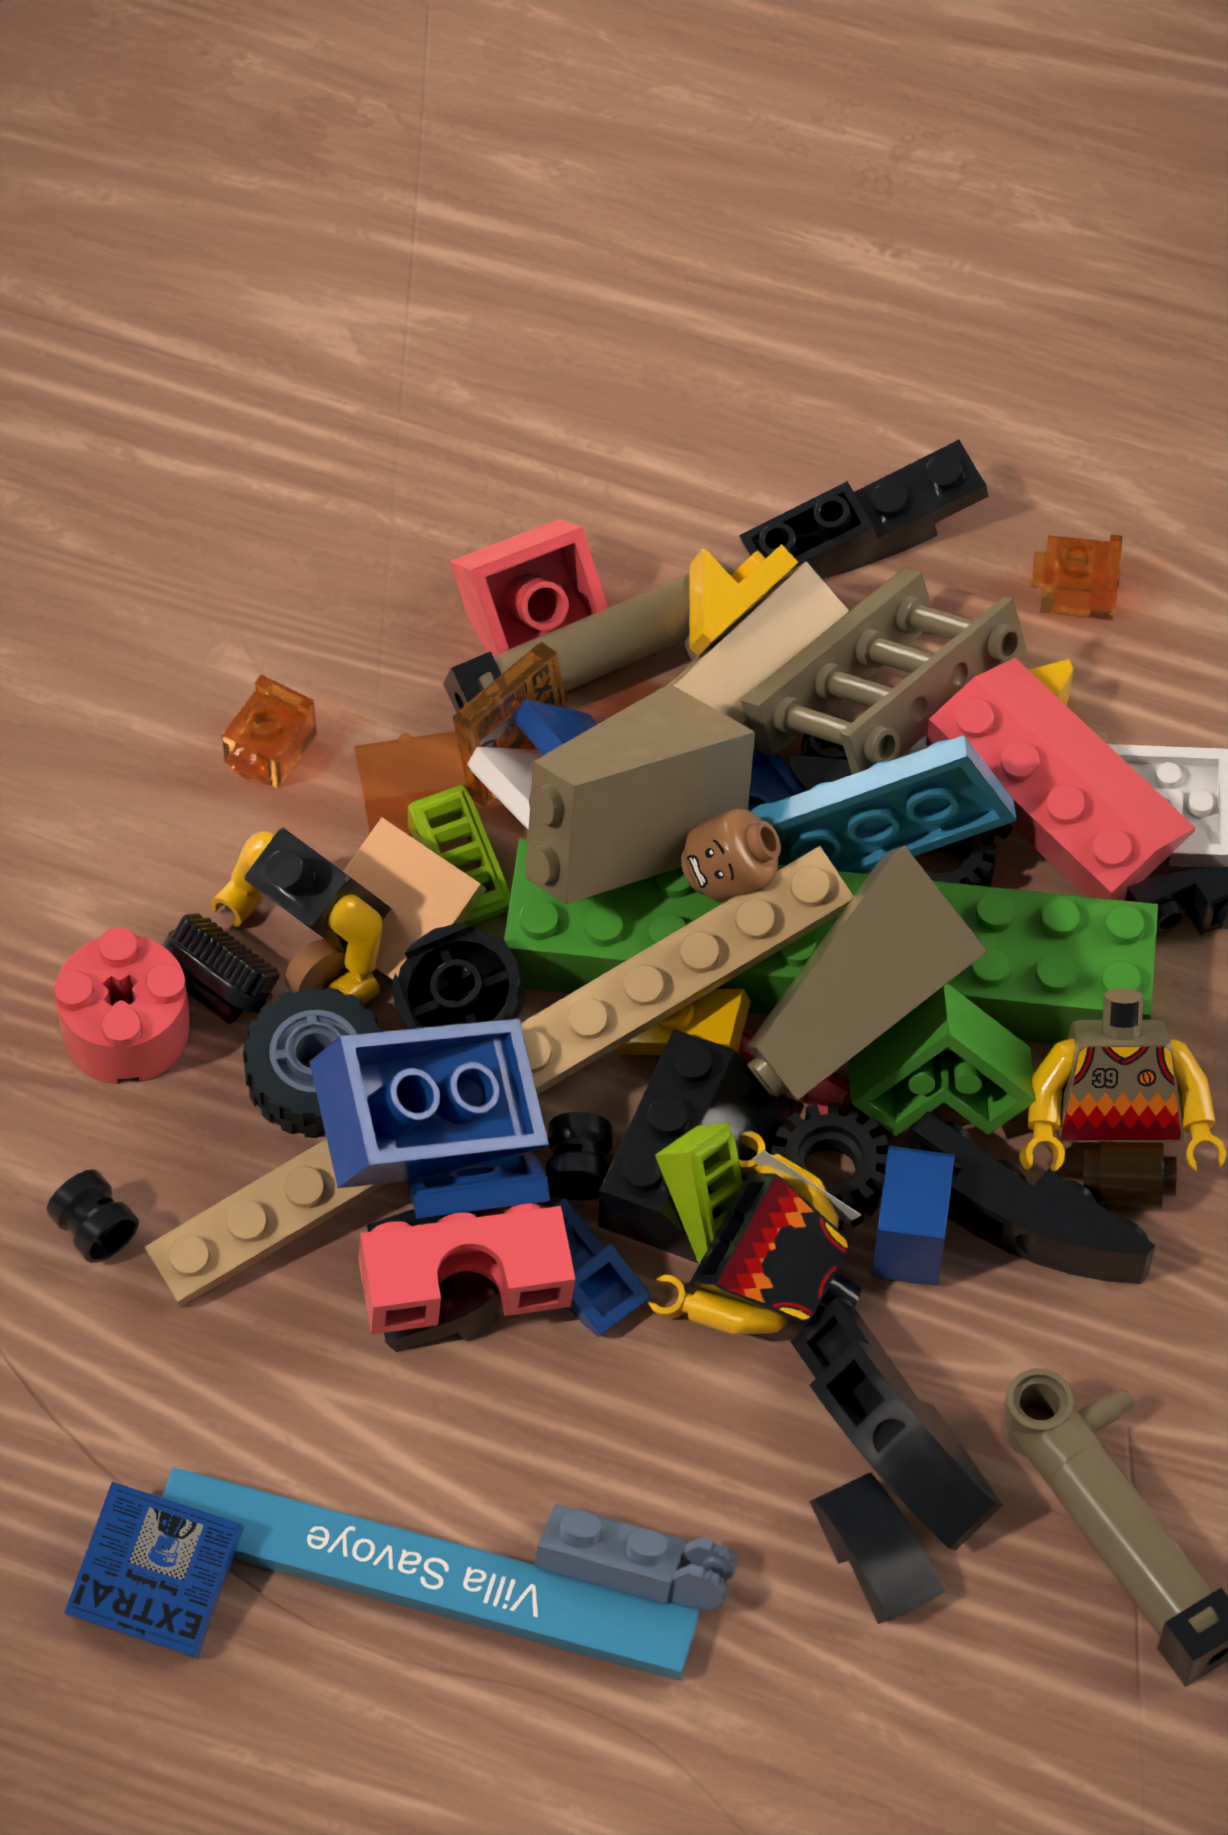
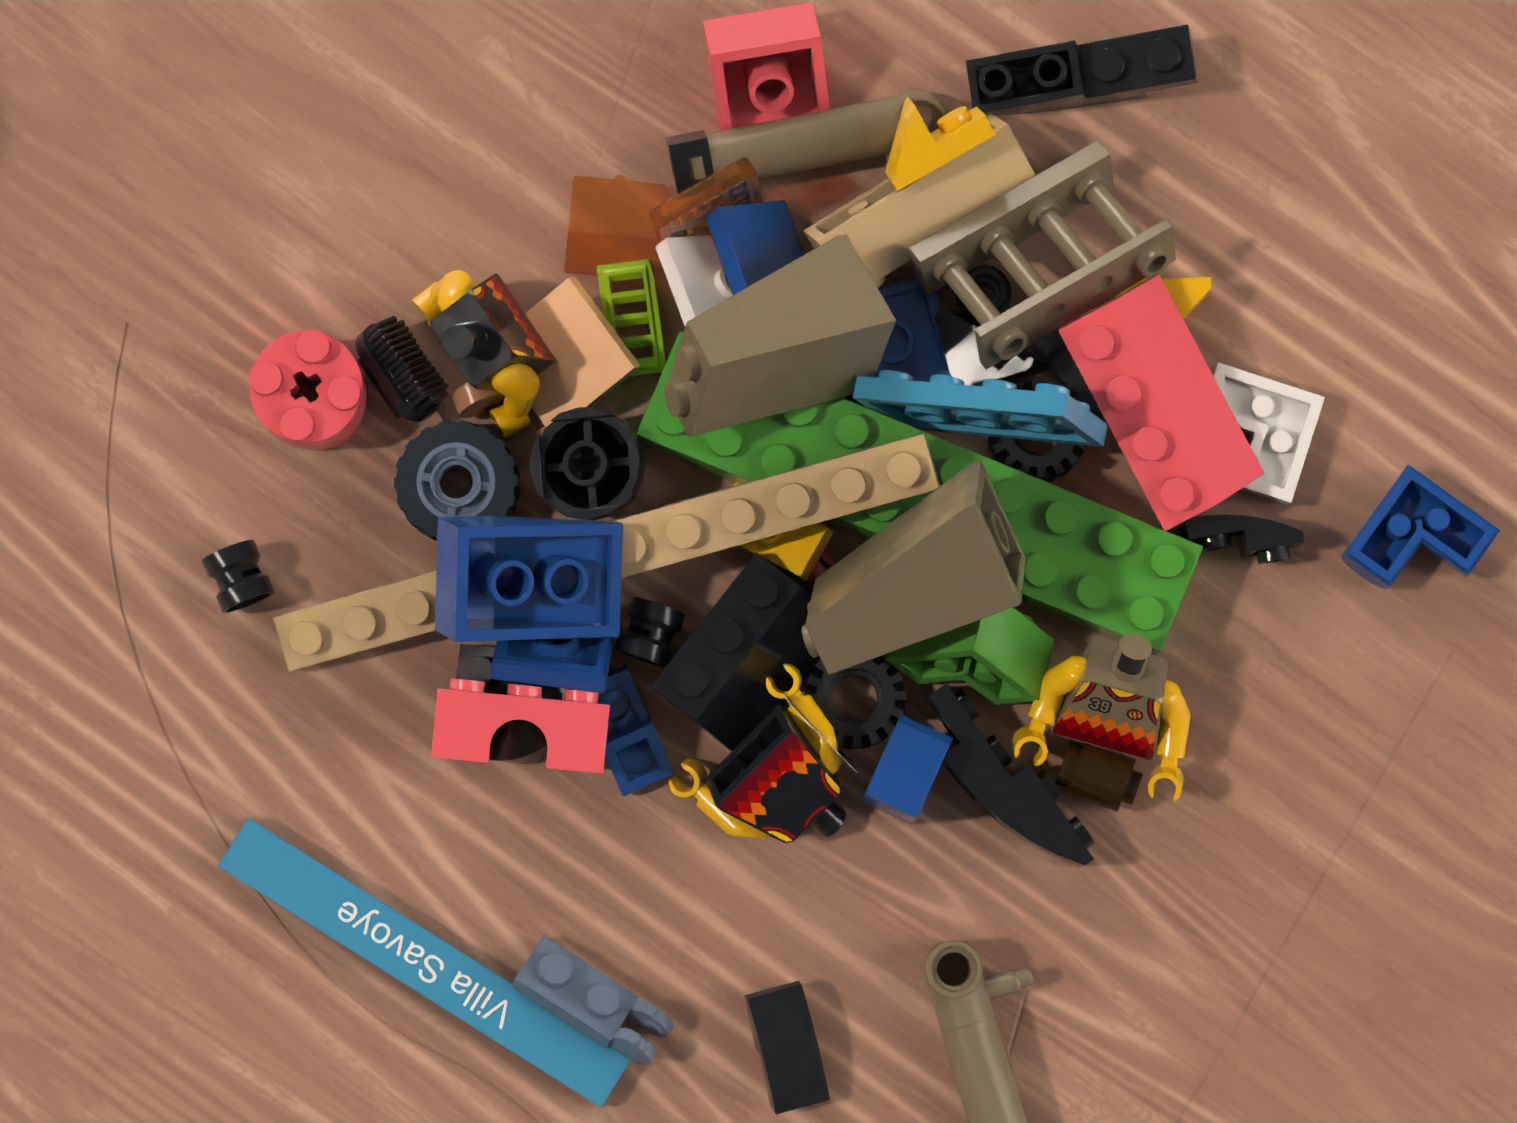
camera: 15 degrees right, 25 degrees up
blue tile [64,1482,244,1659] -> none
clear orange brick [222,674,317,789] -> none
lime slope [655,1123,743,1264] -> none
medium nougat head [681,808,781,903] -> none
black slope [790,1296,1003,1551] -> none
clear orange brick [1030,534,1123,620] -> none

